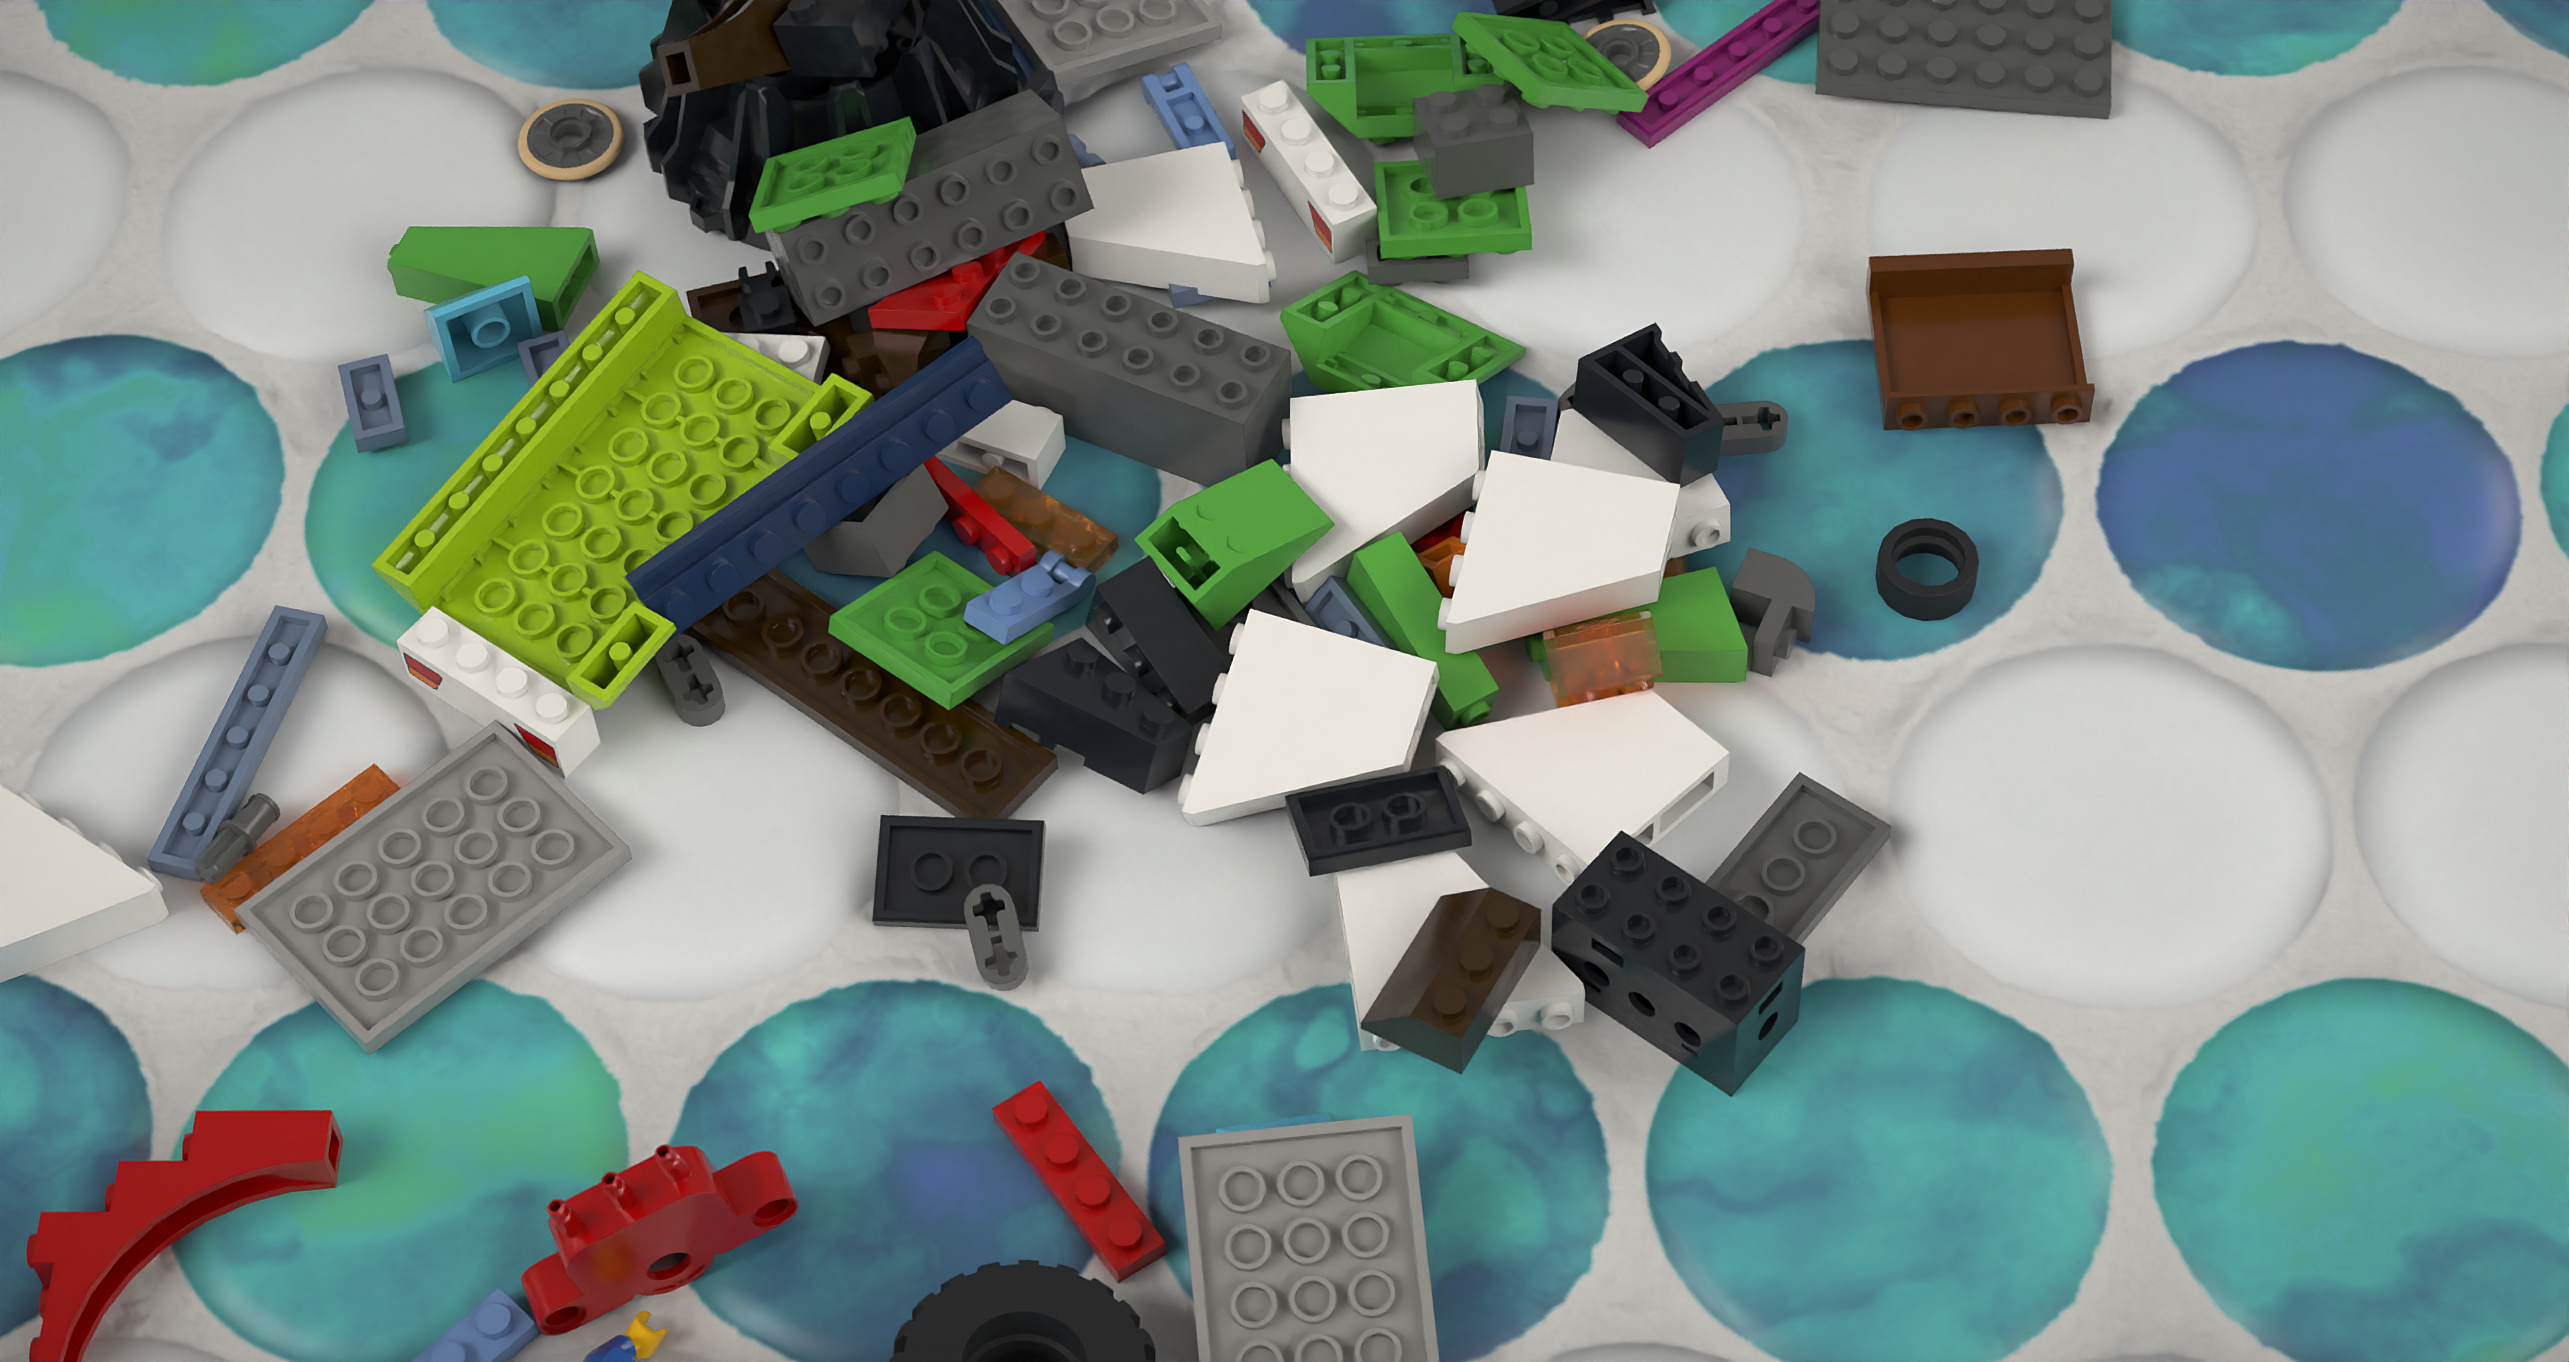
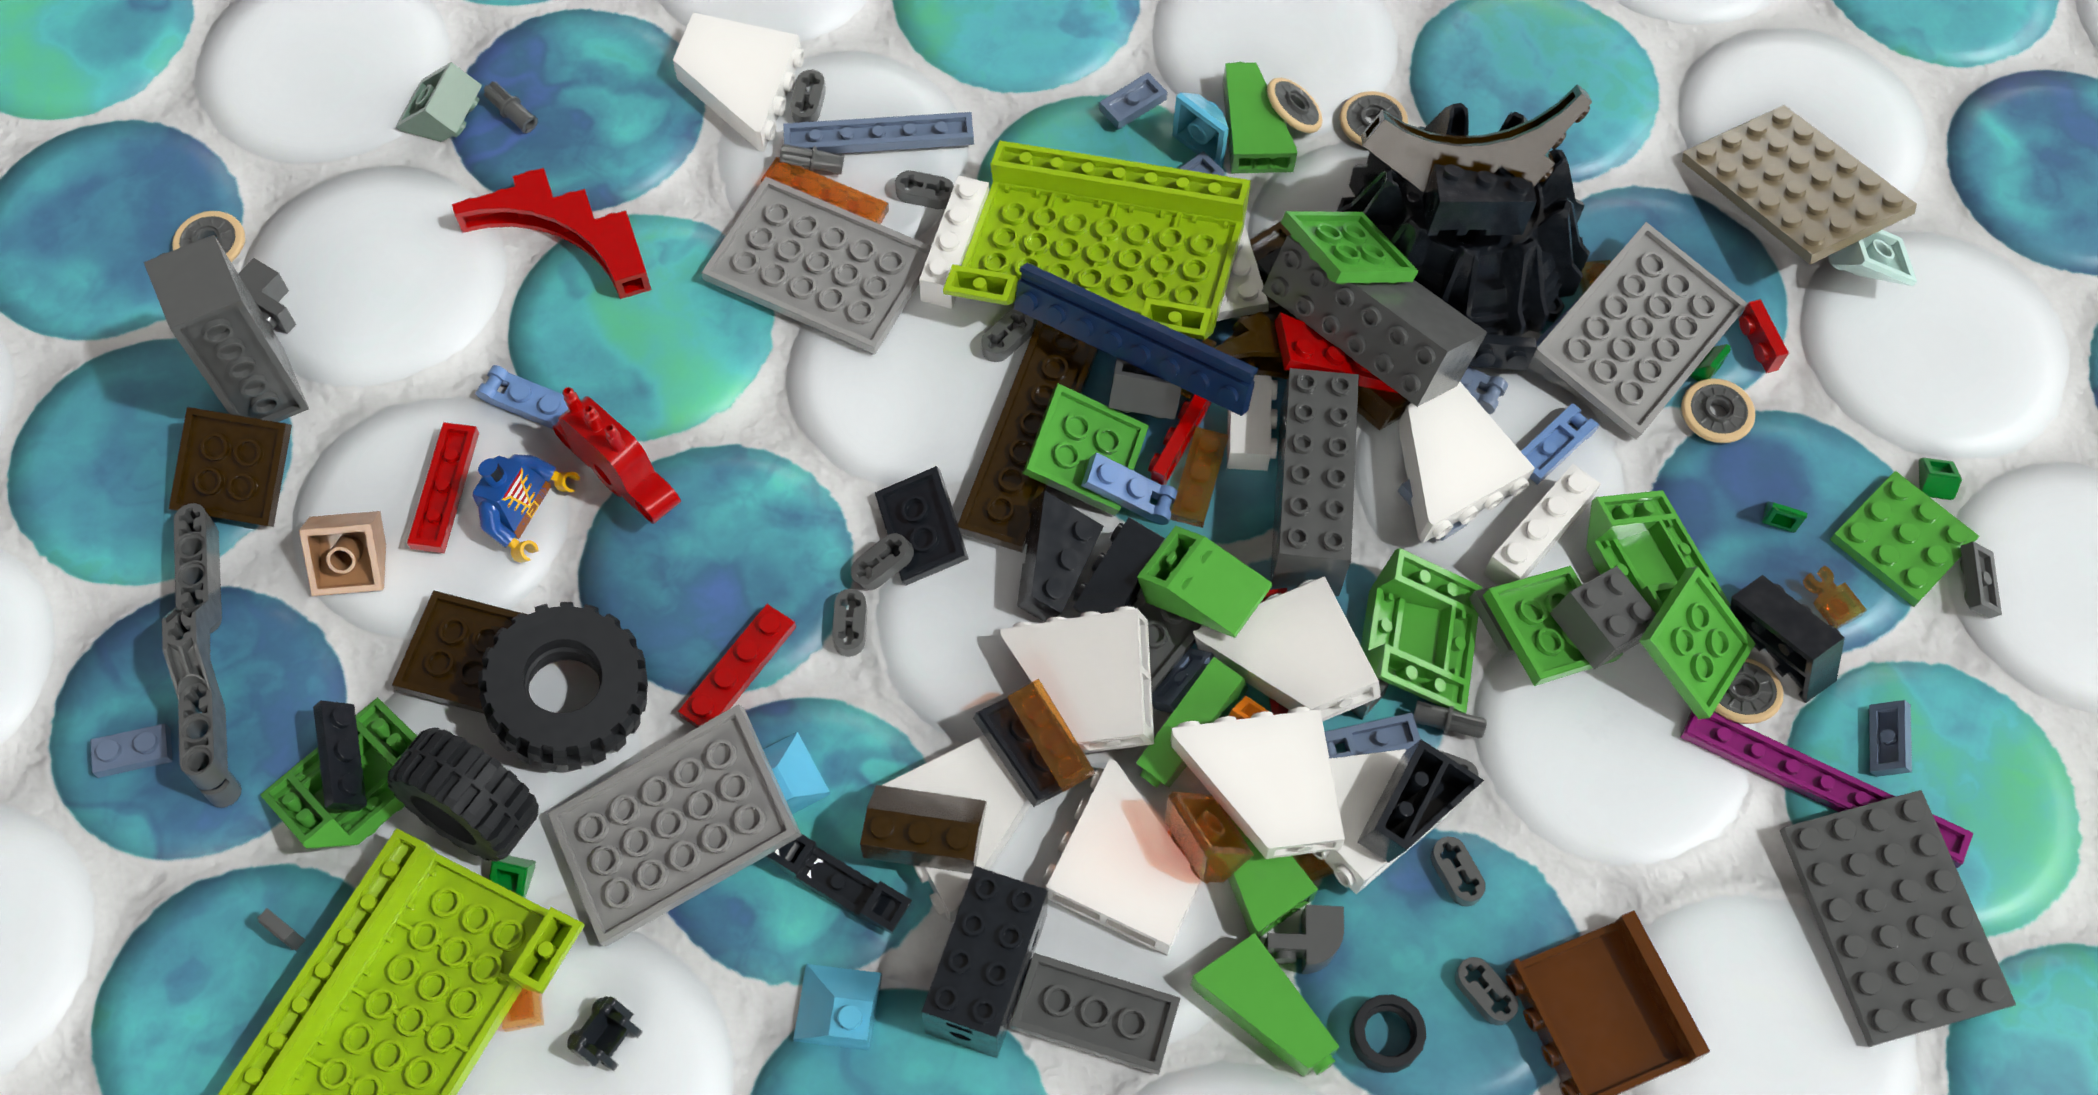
camera: 65 degrees right, 10 degrees up
none -> black slope [765,834,912,933]
none -> dark grey beam [790,70,826,123]
none -> medium azure slope [793,964,882,1051]
none -> dark grey beam [832,588,867,657]
none -> dark grey beam [895,171,954,210]
none -> clear orange plate [1007,678,1095,792]
none -> bright green slope [1190,933,1339,1077]
none -> wheel [1267,78,1322,133]
none -> dark grey axle [1414,700,1487,738]
none -> dark grey beam [1454,957,1518,1026]

